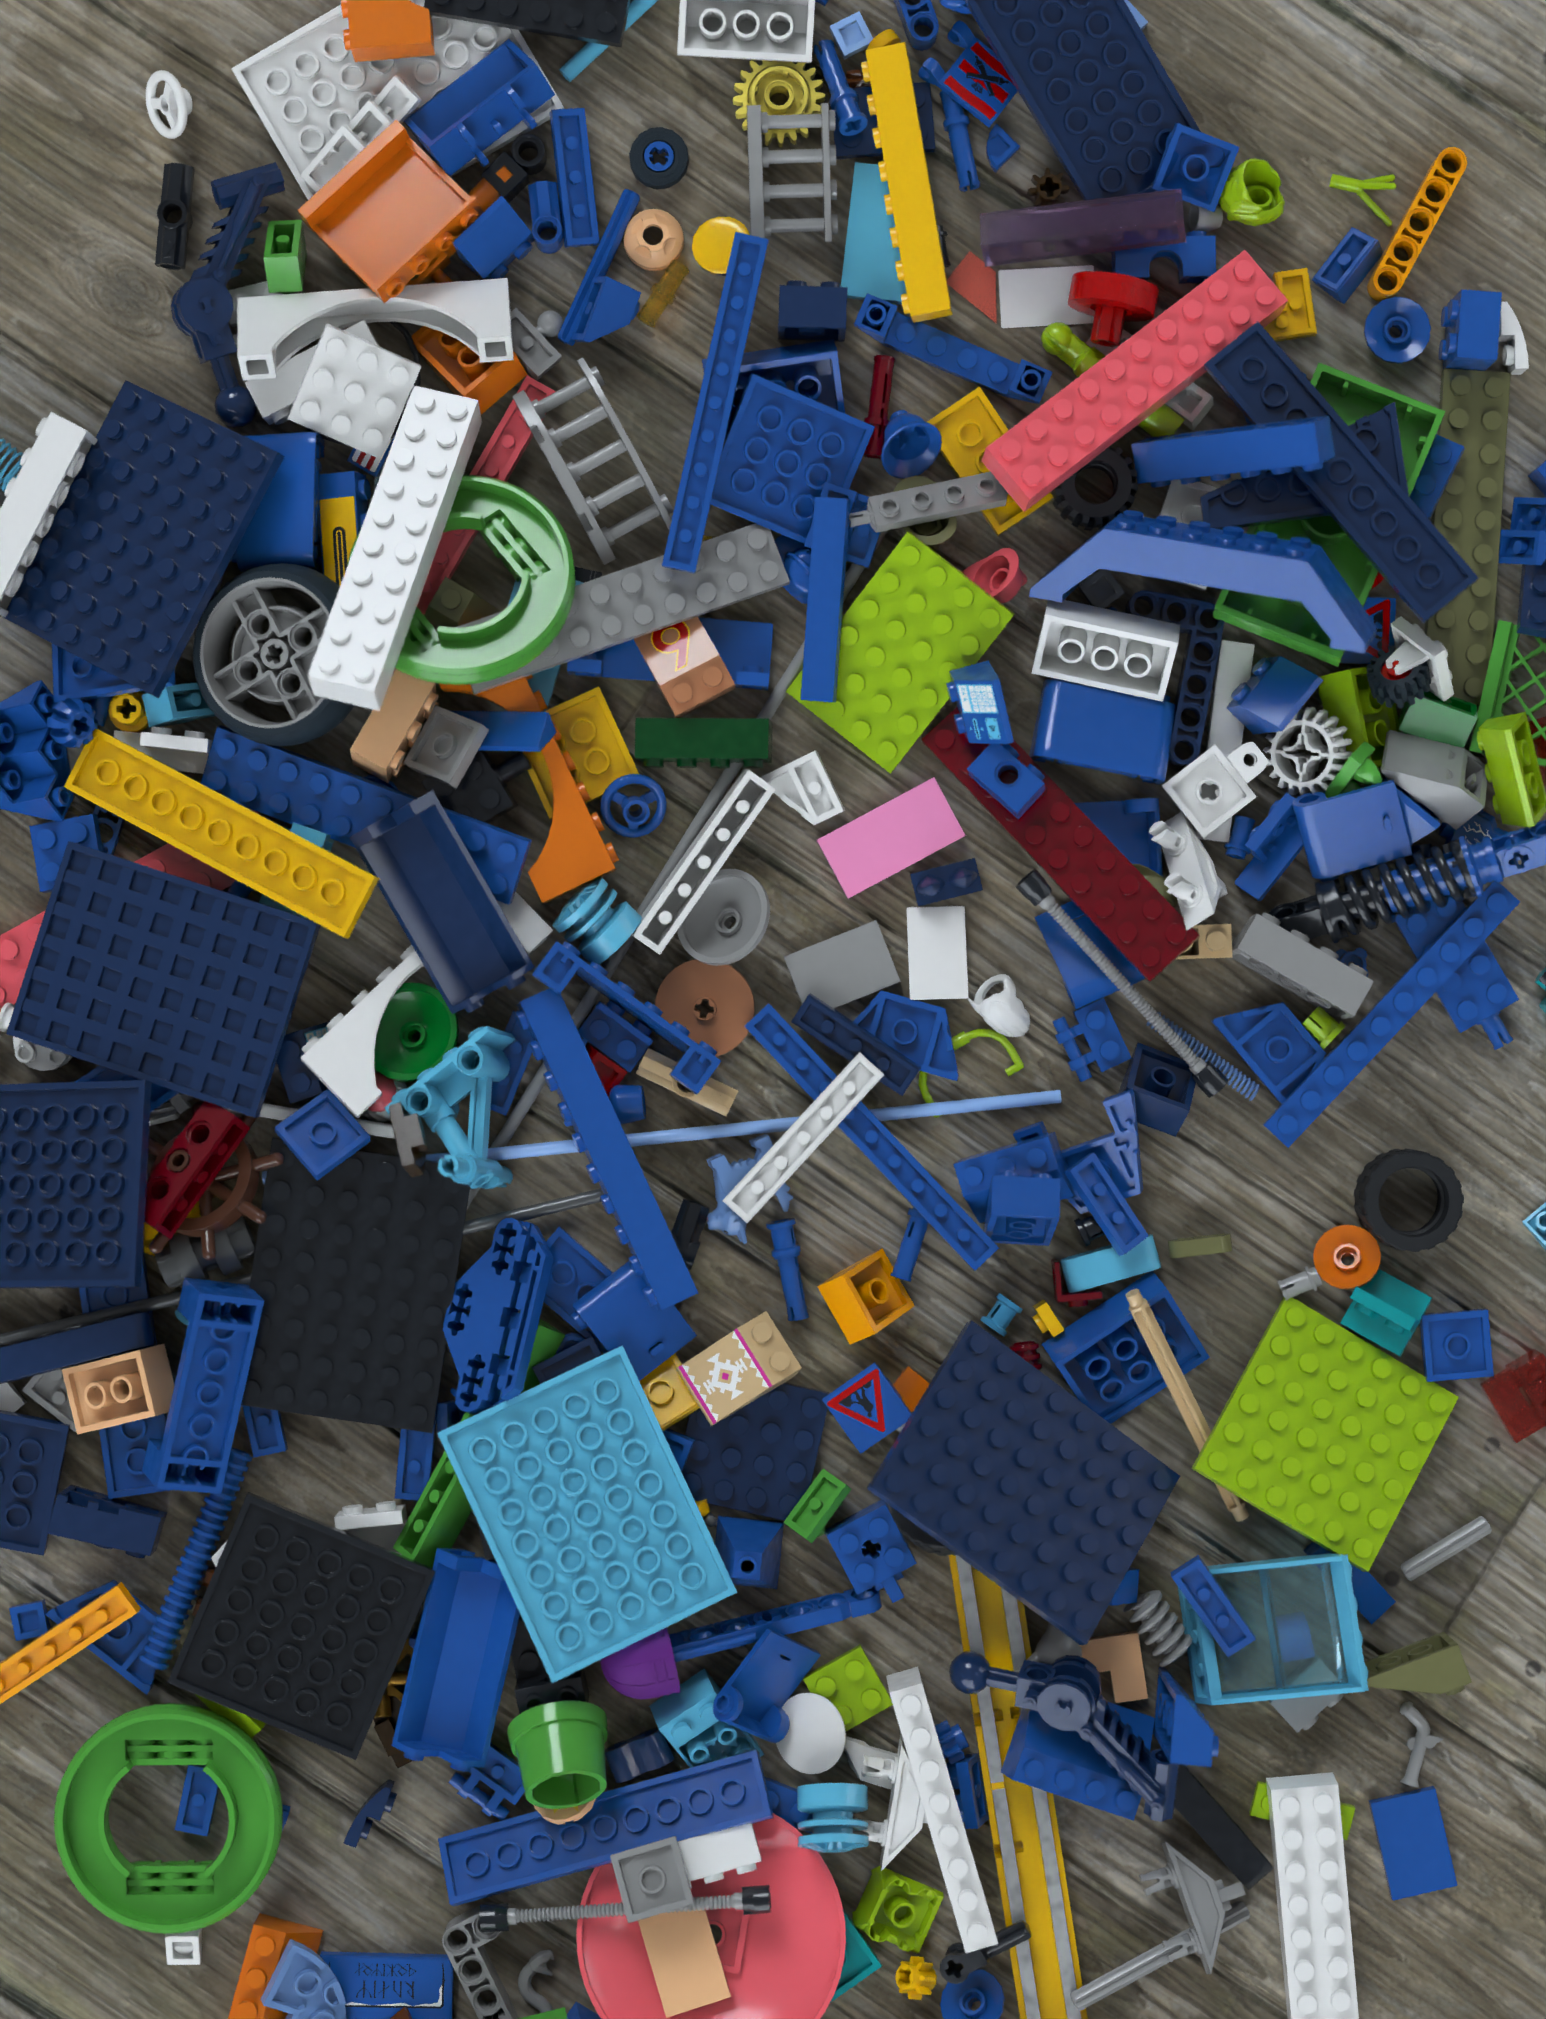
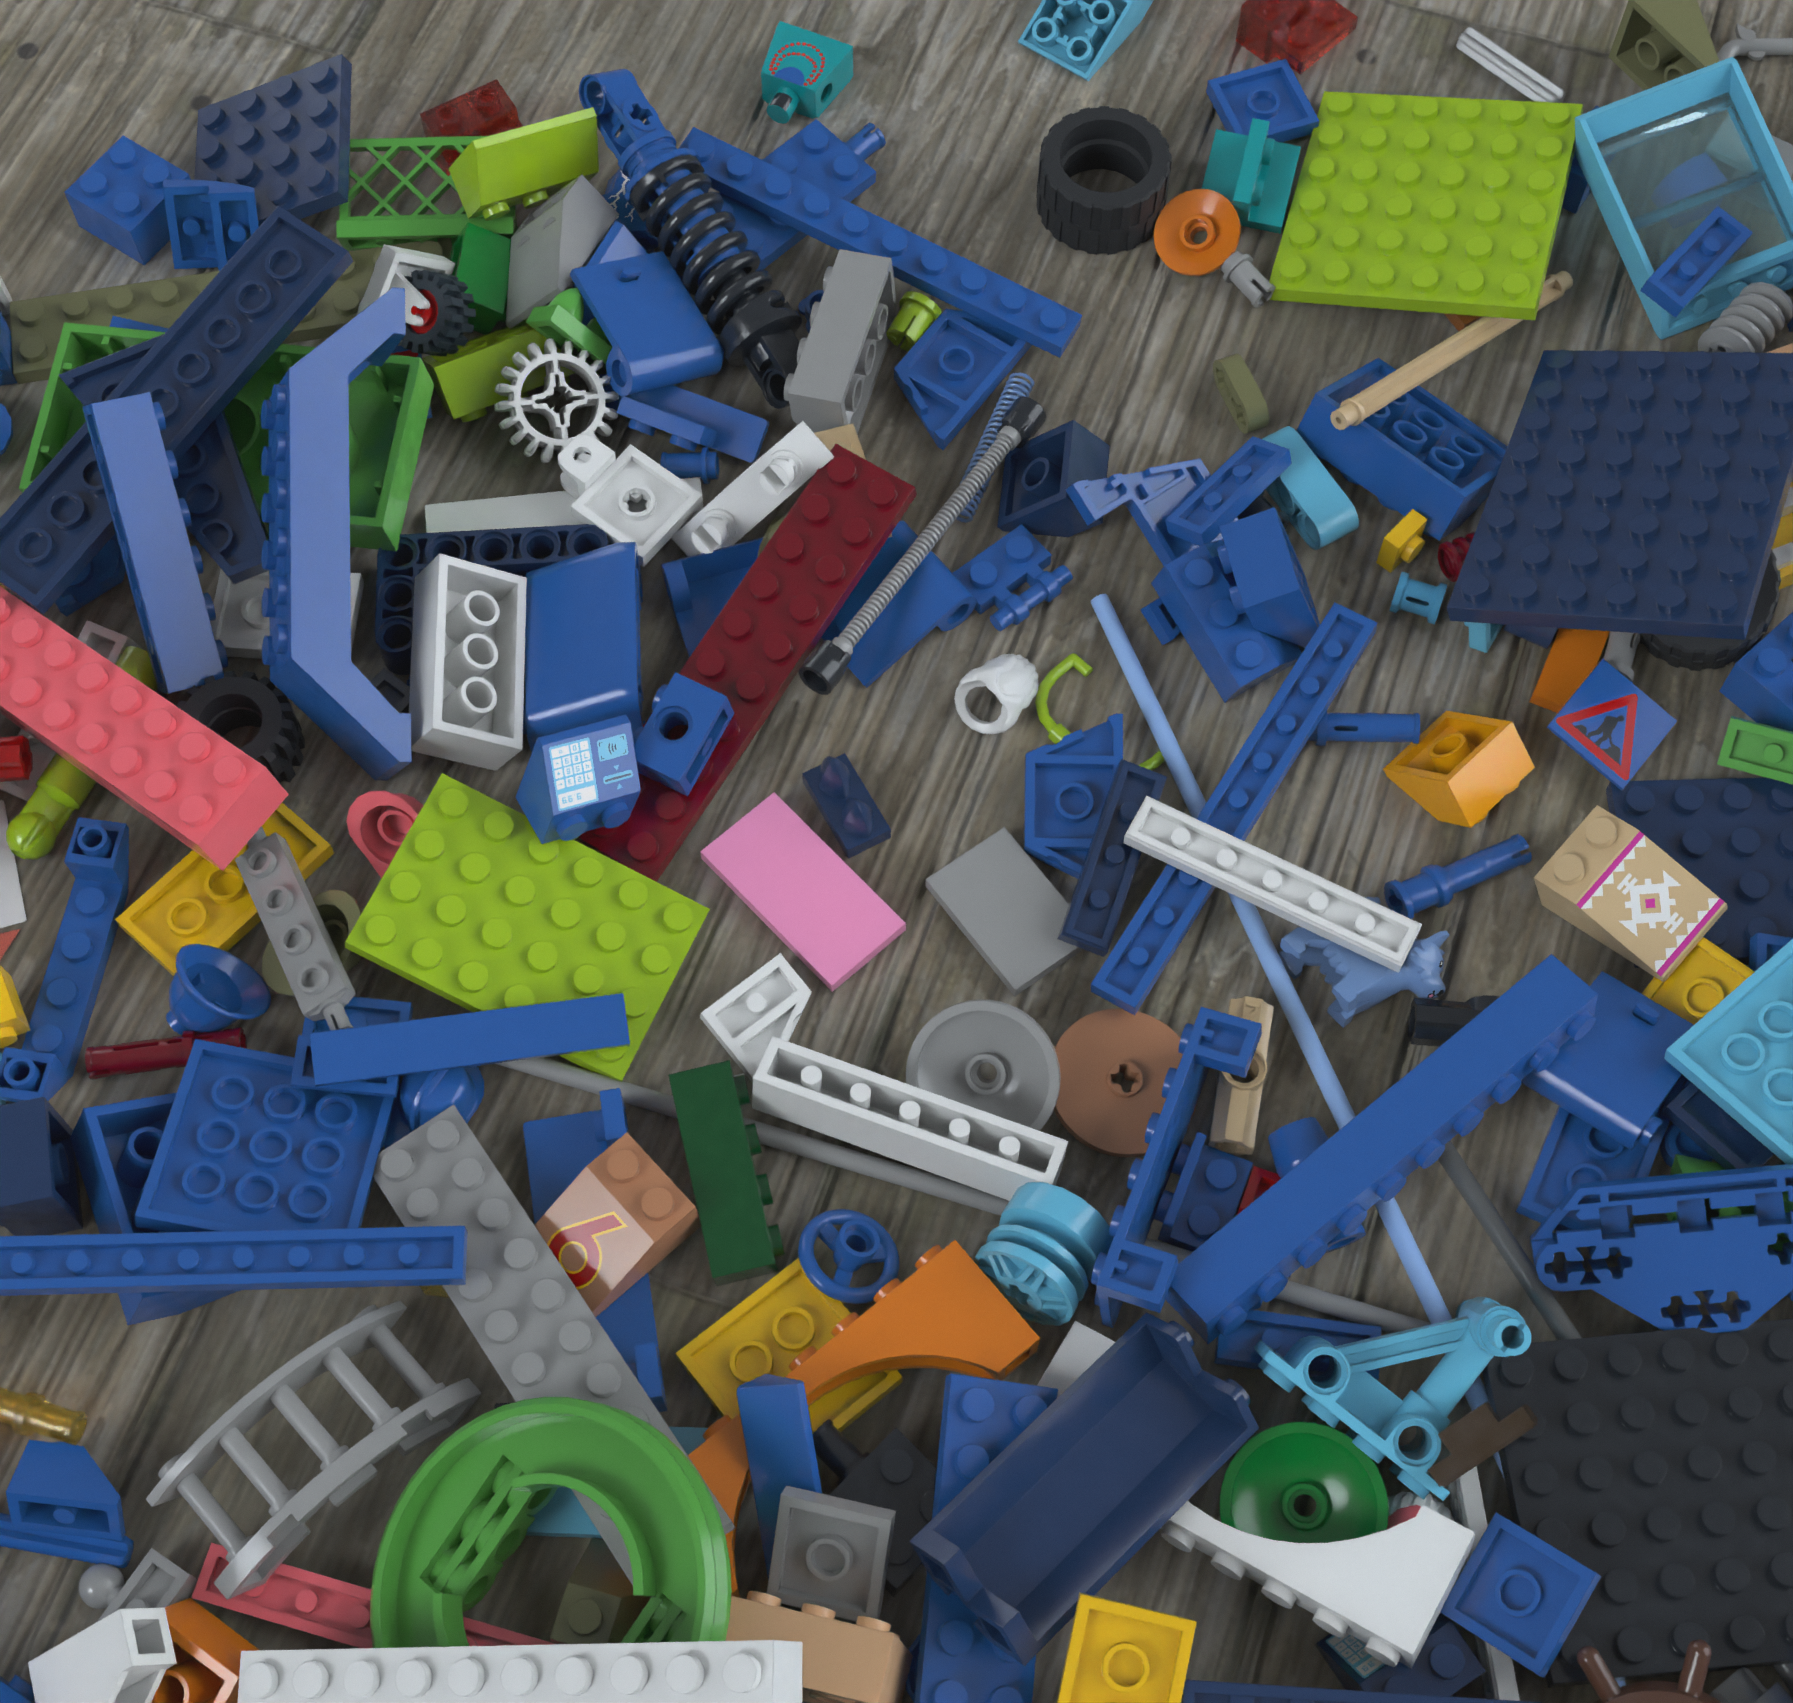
camera: 105 degrees left, 25 degrees down
white sticker [906,906,968,1000] -> none
dark red bracket [1051,1259,1102,1307] -> none
blue slope [1226,656,1323,734] -> none

